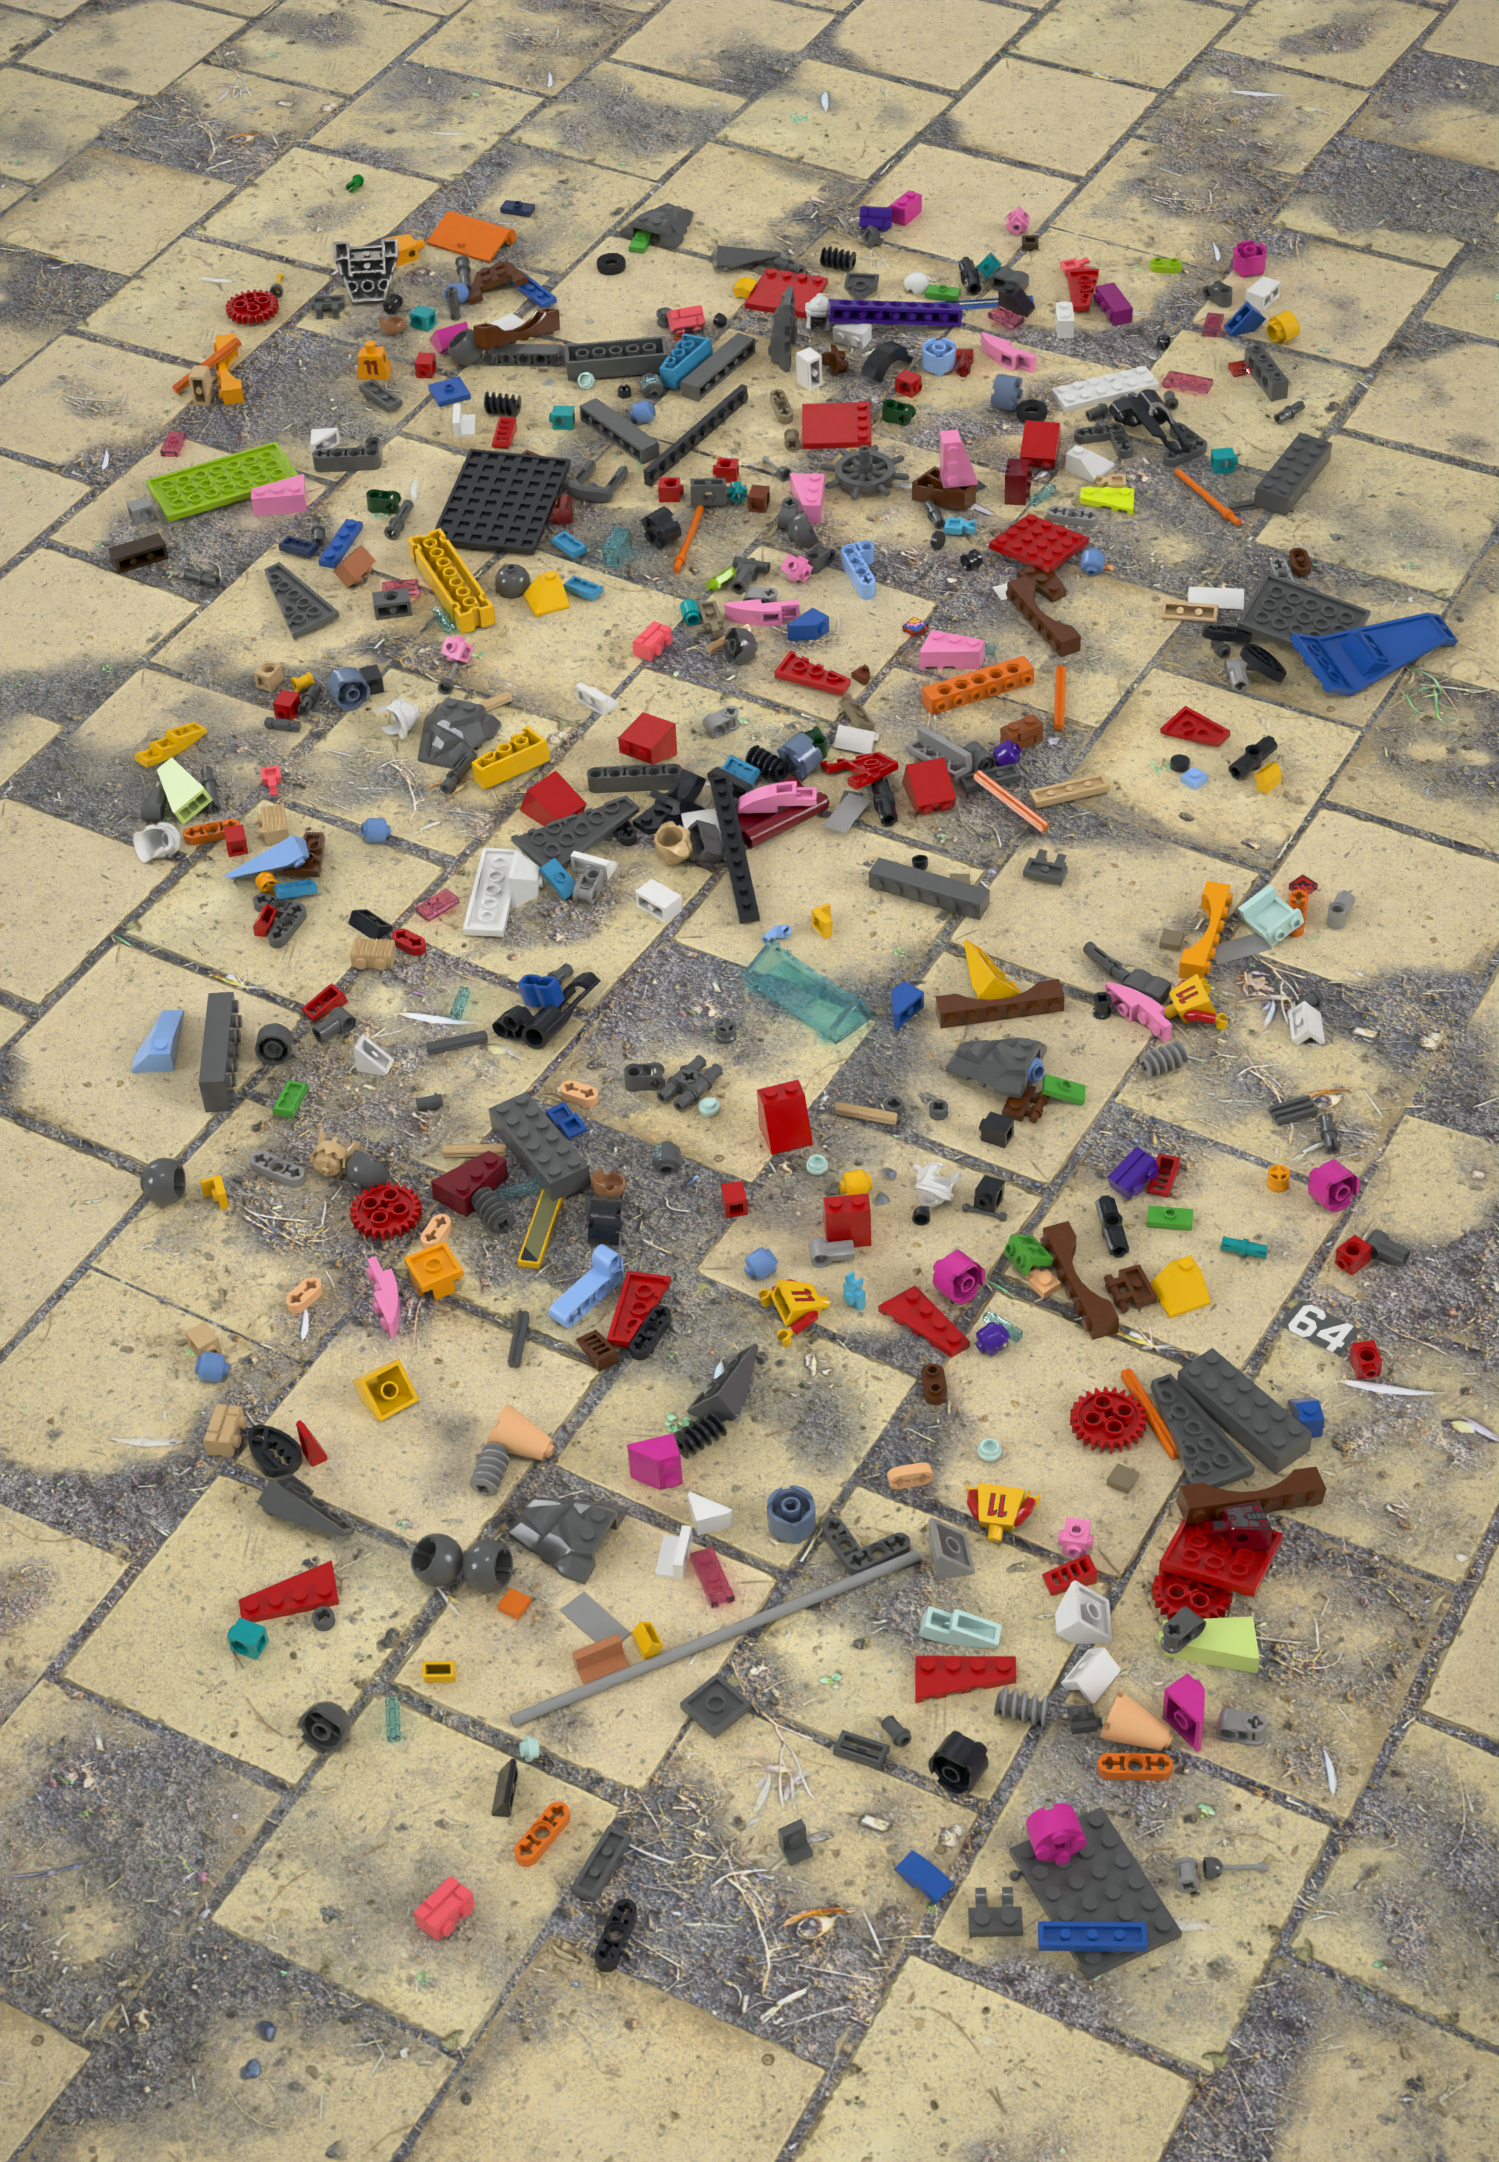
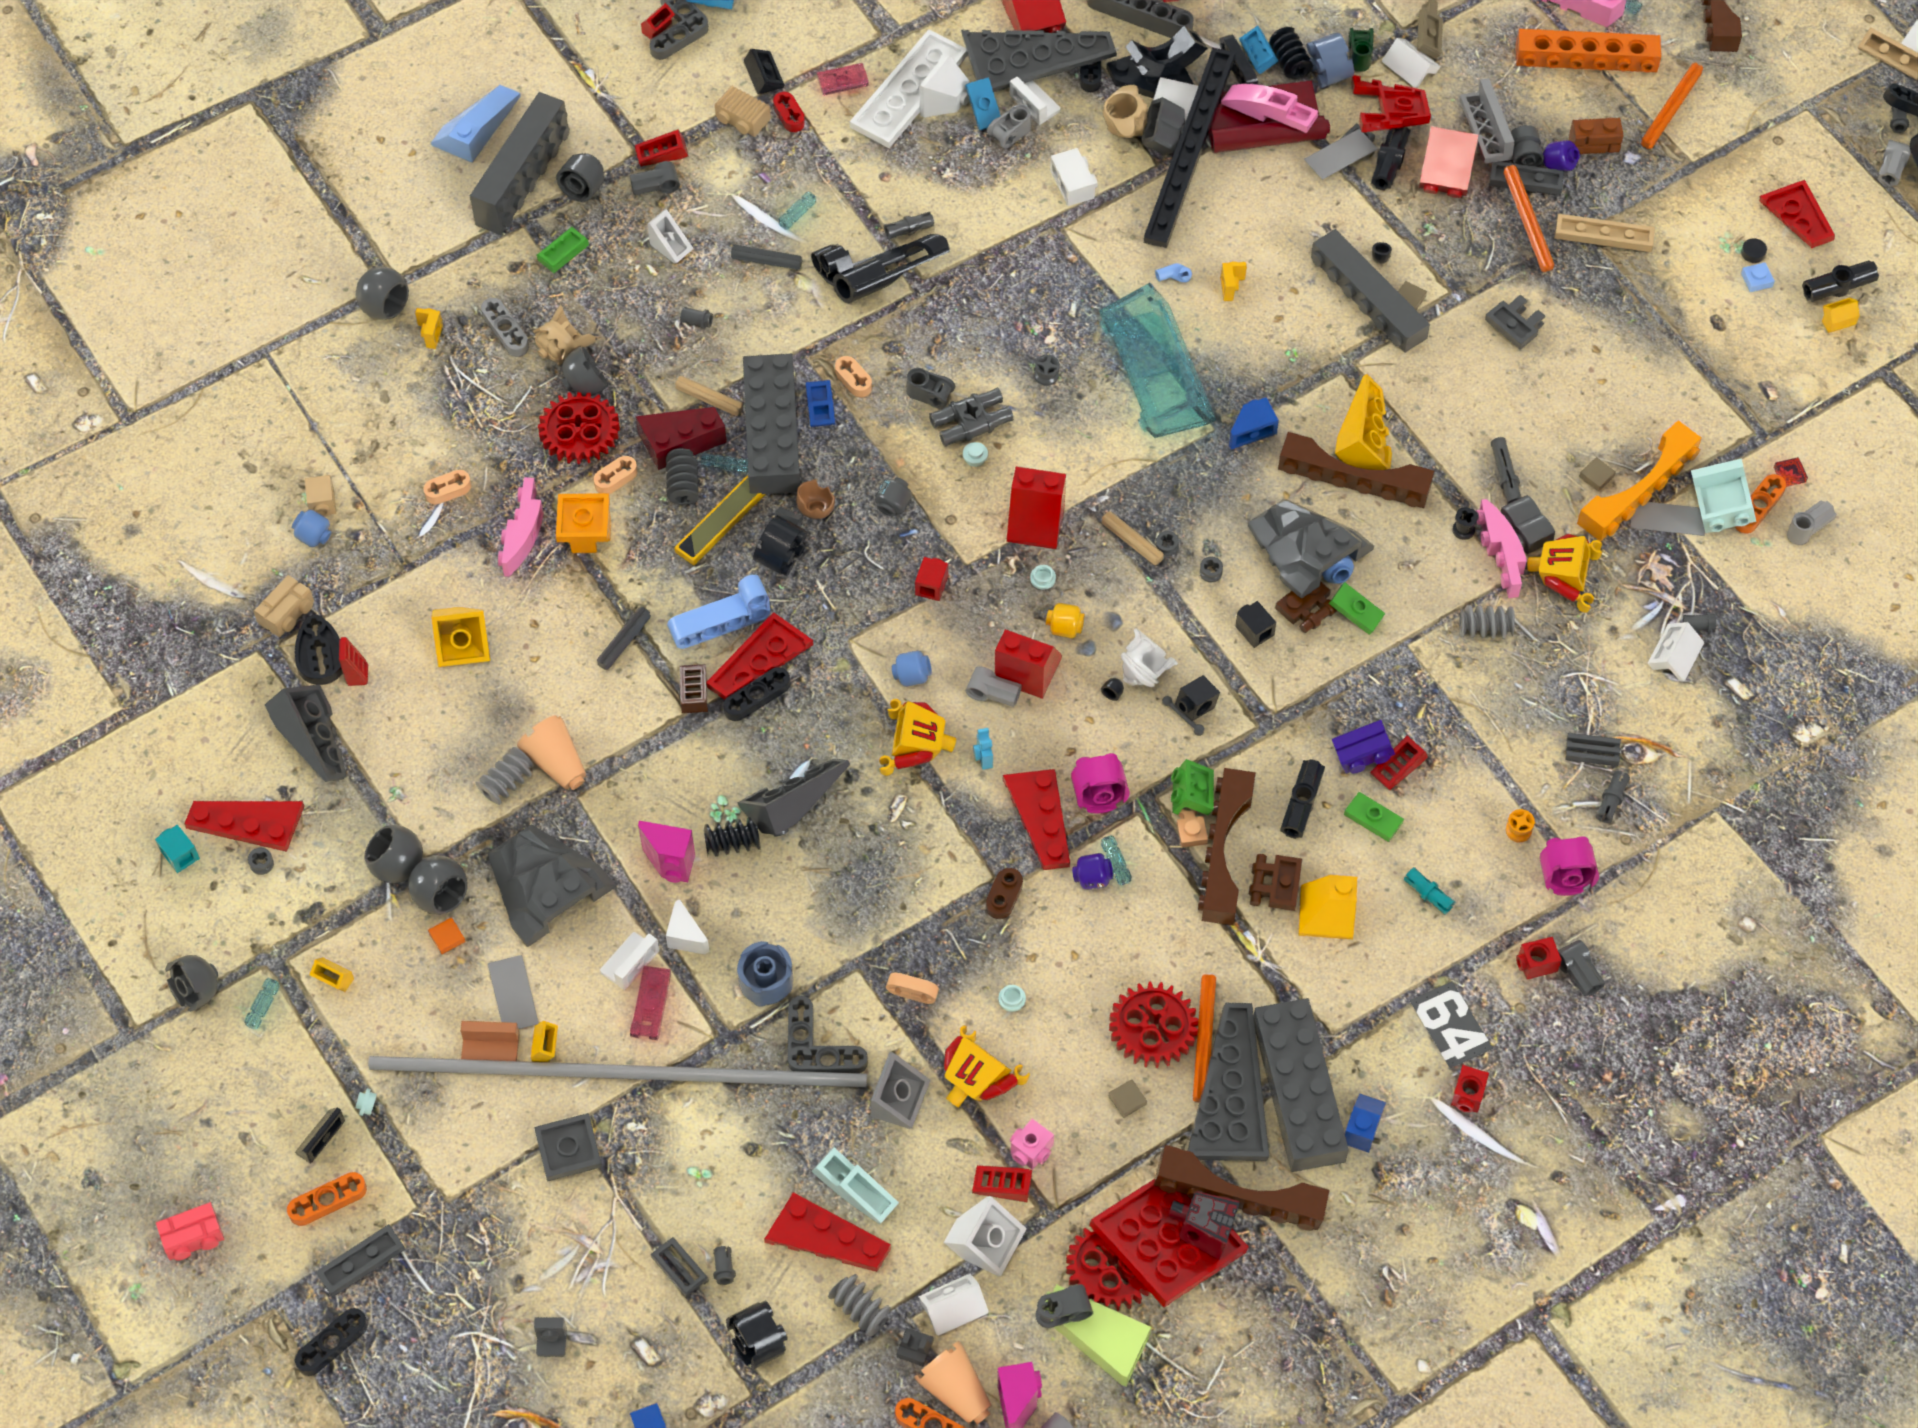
camera: 25 degrees right, 15 degrees up
blue brick [517,974,565,1008] -> none

